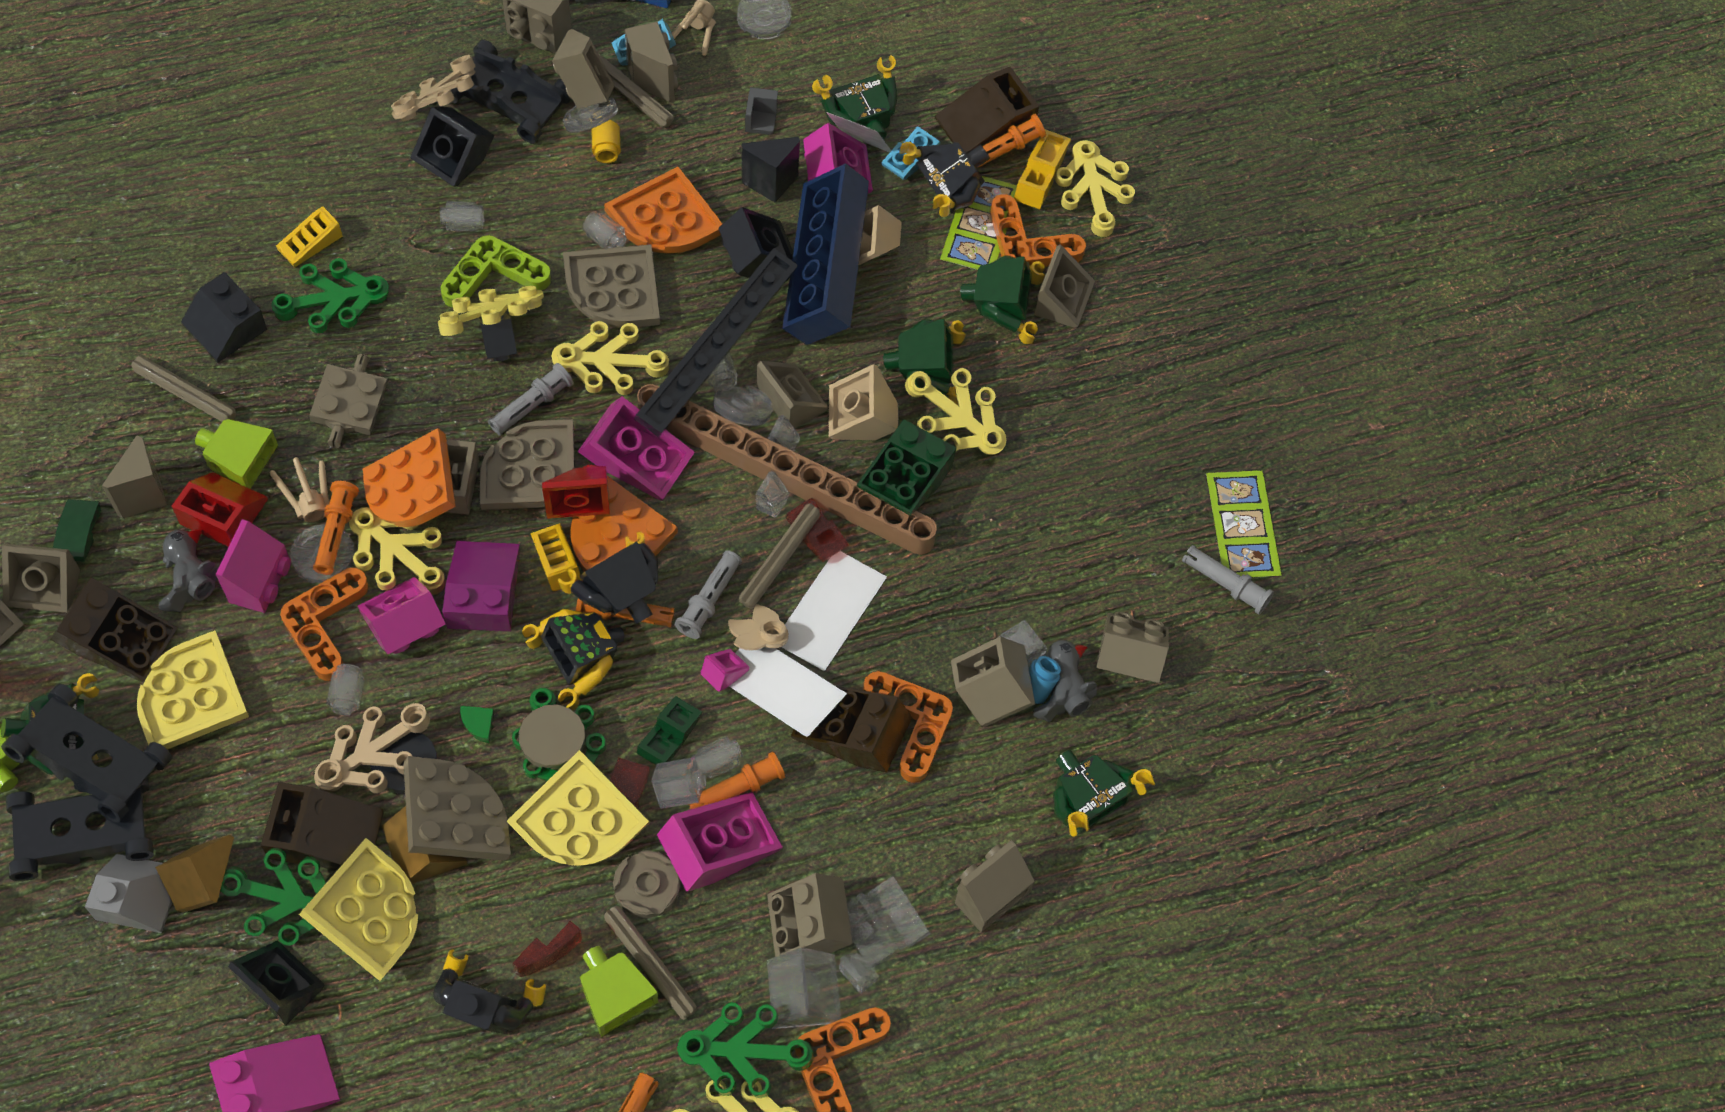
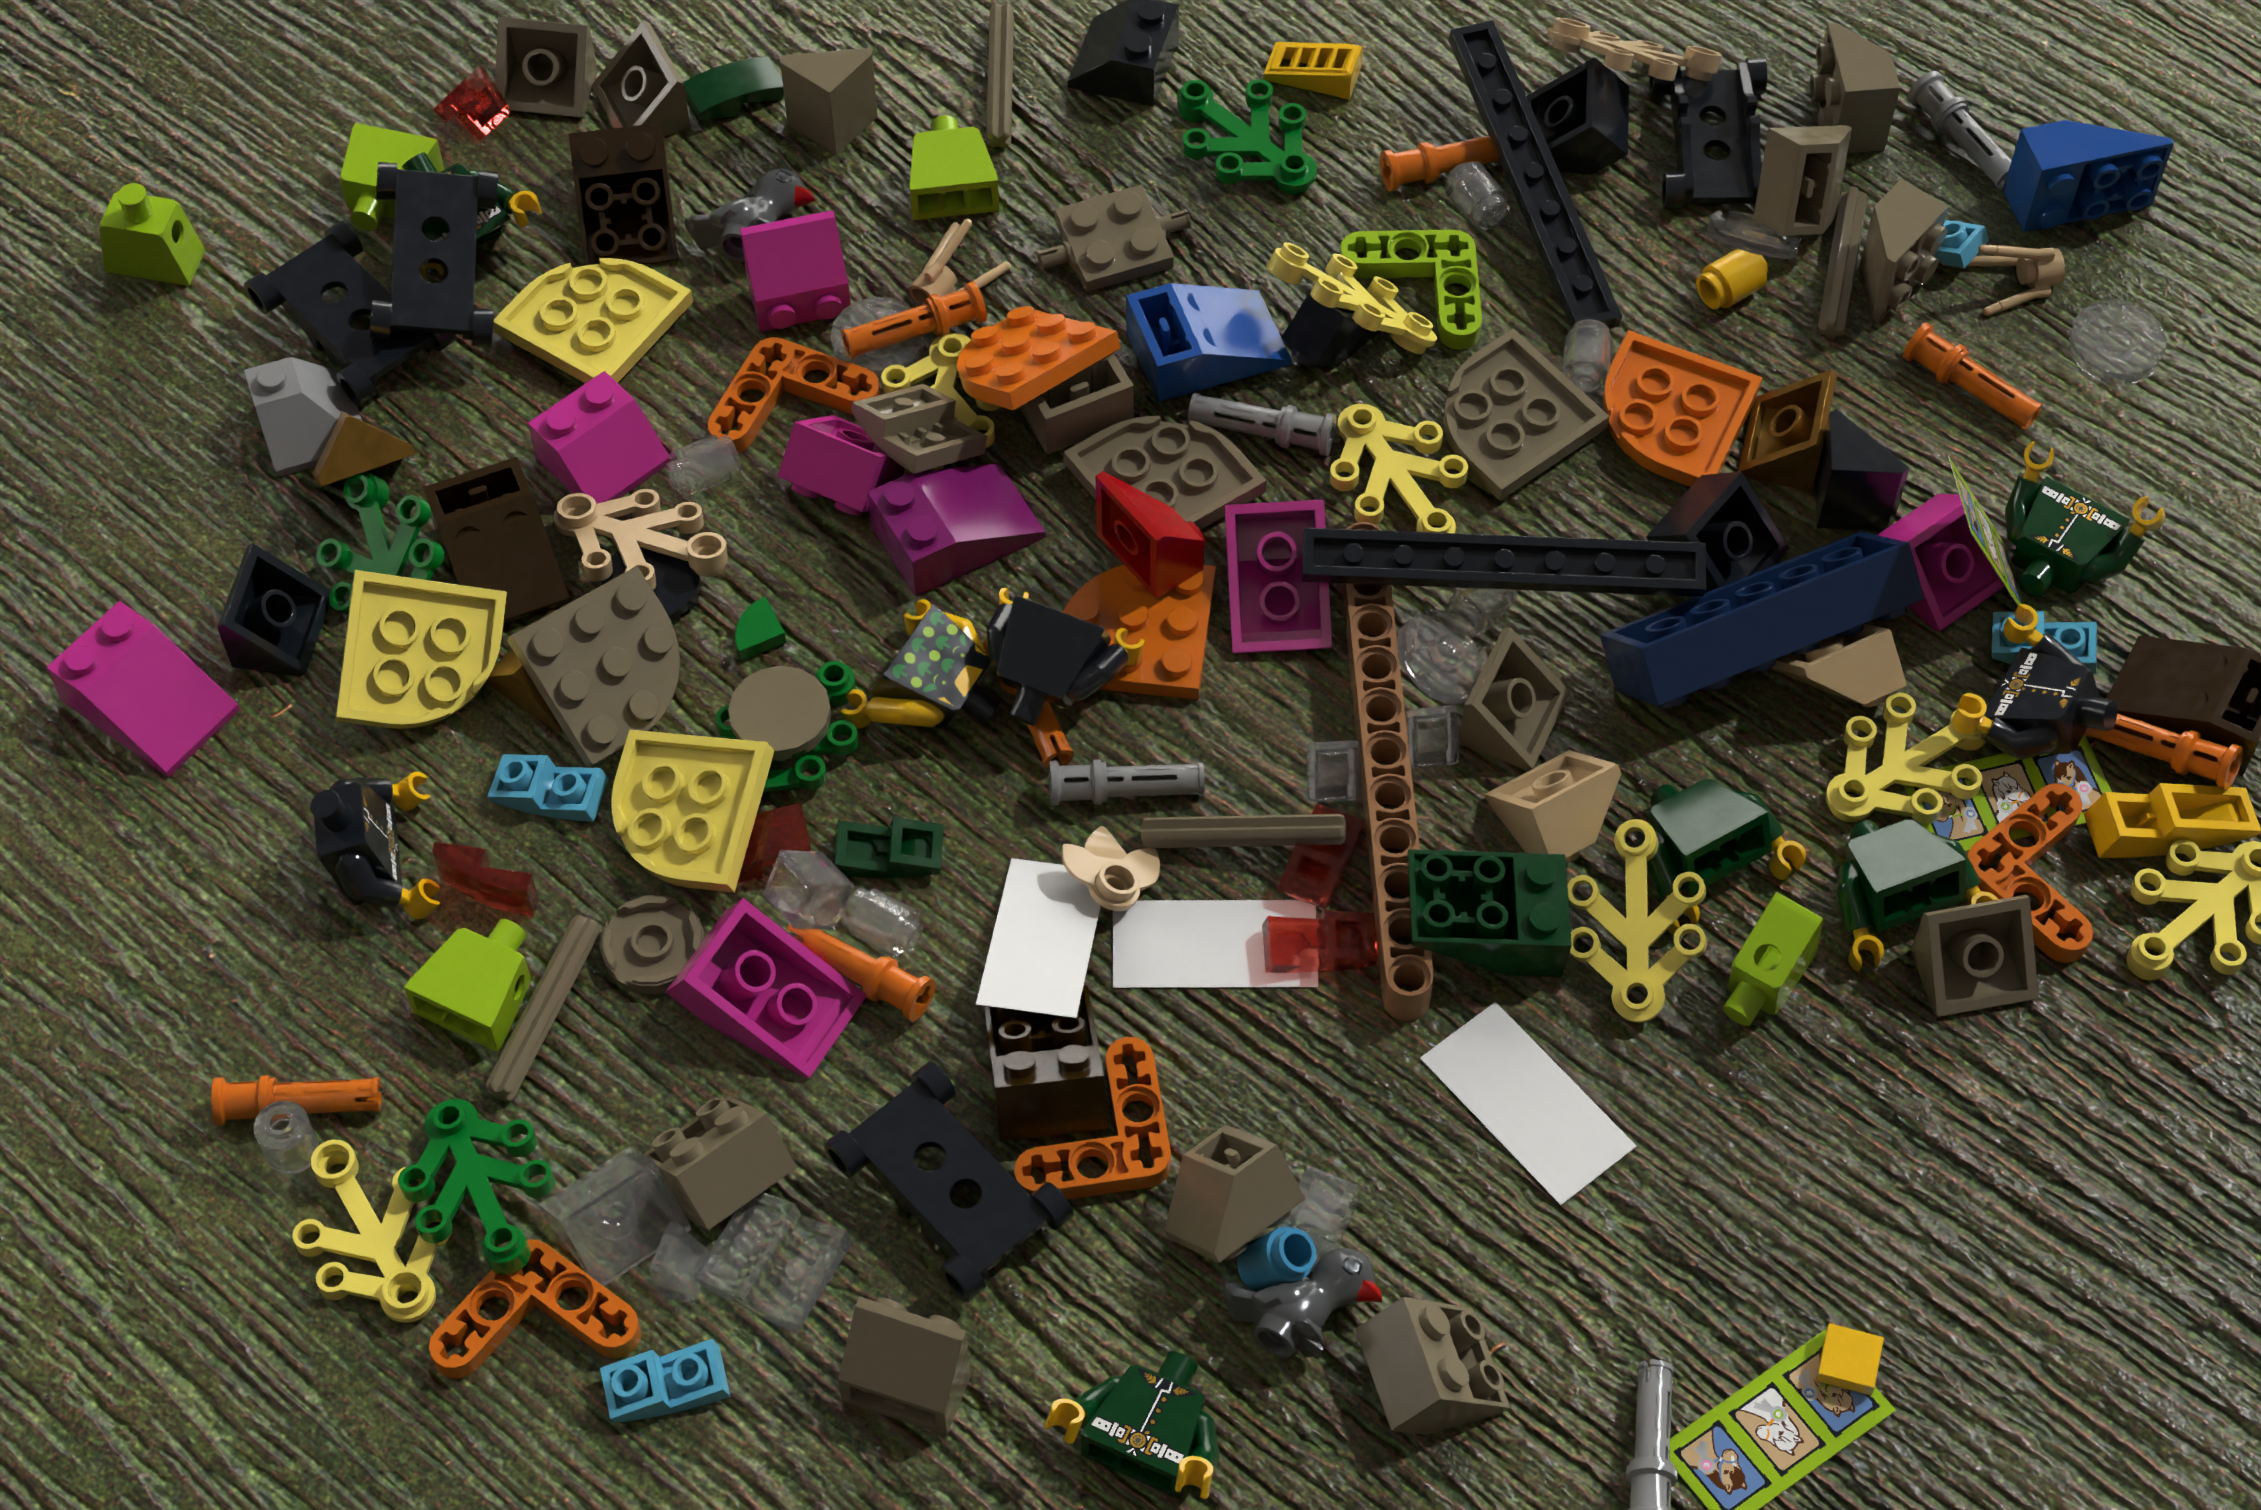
camera: 65 degrees right, 5 degrees down
red slope [171,472,268,547] -> none
yellow slope [530,523,581,591] -> none
dark pink slope [701,649,750,692] -> none
dark grey panel [745,87,778,135] -> none
none -> medium azure slope [487,754,609,822]
none -> dark pink slope [528,371,671,504]
none -> medium azure slope [600,1339,731,1423]
none -> black piece [823,1061,1074,1302]
none -> dark tan slope [851,384,987,474]
none -> blue slope [1126,283,1292,402]
none -> clear red slope [1262,910,1378,973]
none -> orange pin [1379,135,1500,192]
none -> white sticker [1420,1002,1637,1205]
none -> black plate [1448,20,1622,337]
none -> lime torso [1722,892,1823,1026]
none -> pearl gold slope [1738,369,1837,491]
none -> yellow tile [1815,1323,1884,1396]
none -> light yellow plant [1826,692,1986,824]
none -> orange pin [1902,322,2043,431]

